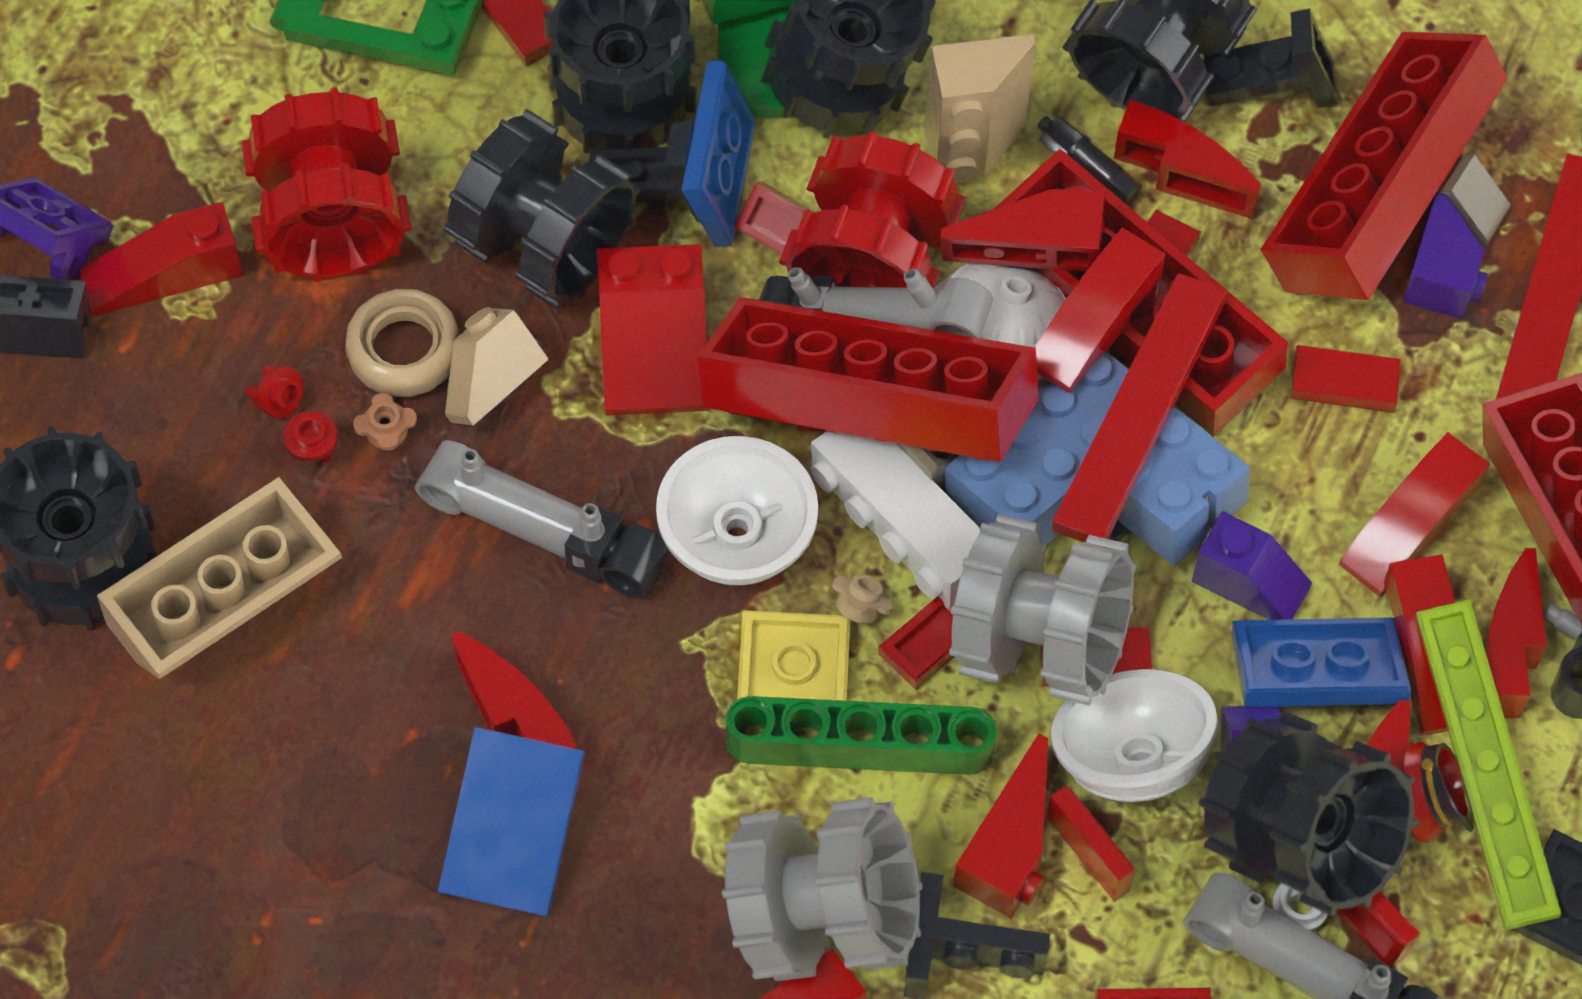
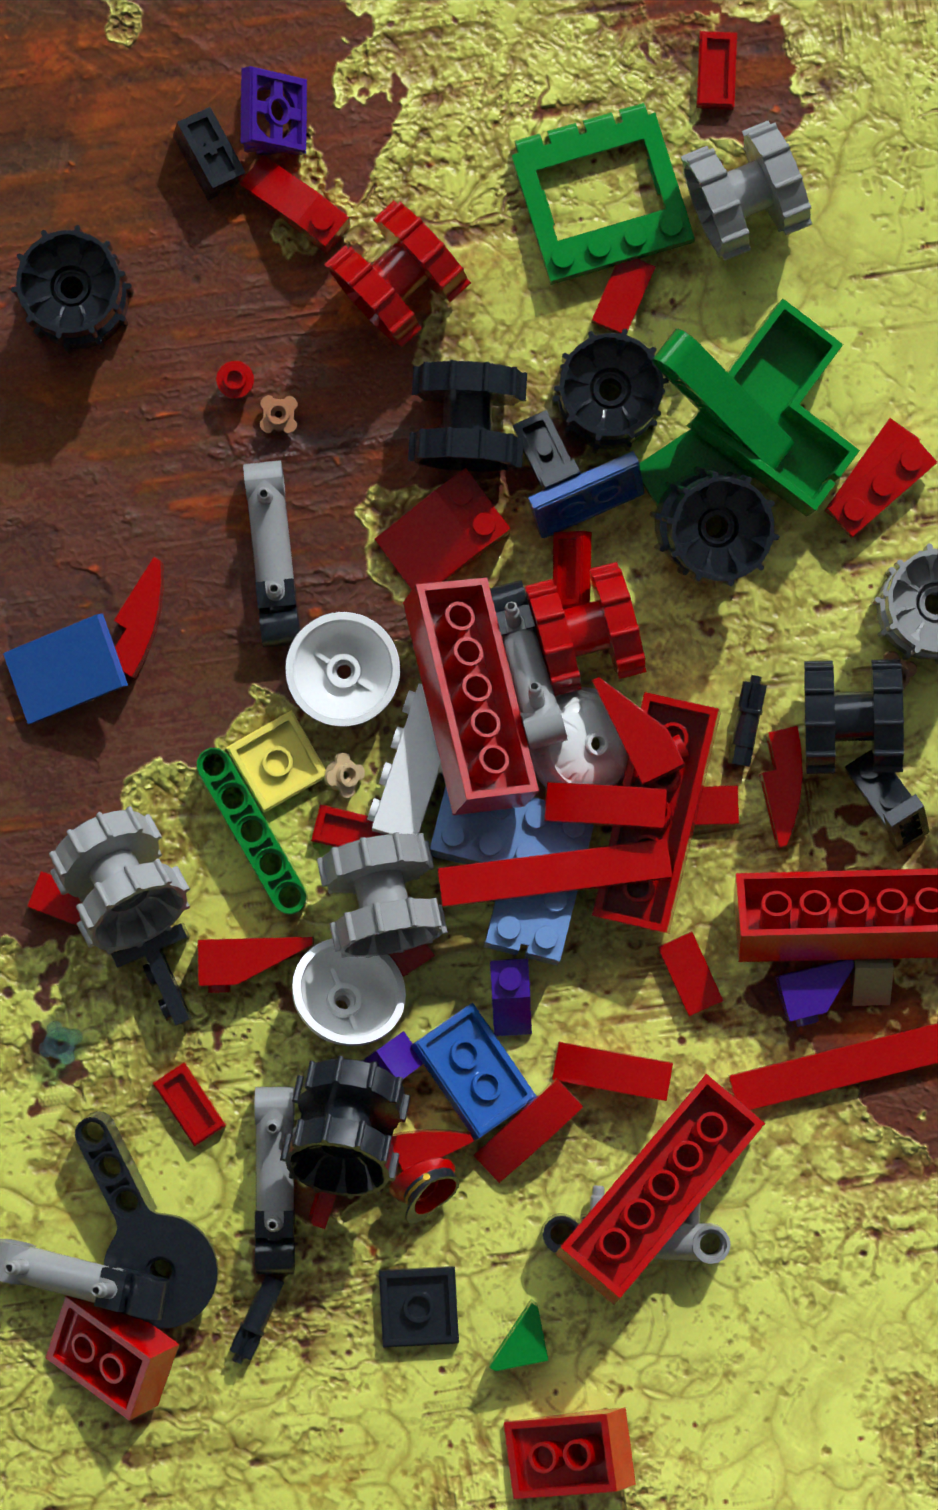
camera: 55 degrees right, 25 degrees up
tan slope [97,477,342,679] -> none
red plate [244,366,304,419] -> none
tan wheel [345,289,460,397] -> none
tan slope [445,307,548,426] -> none
tan slope [925,34,1036,183] -> none
red tile [1046,786,1135,902] -> none
lime tile [1416,599,1561,931] -> none
red slope [1483,548,1547,718] -> none

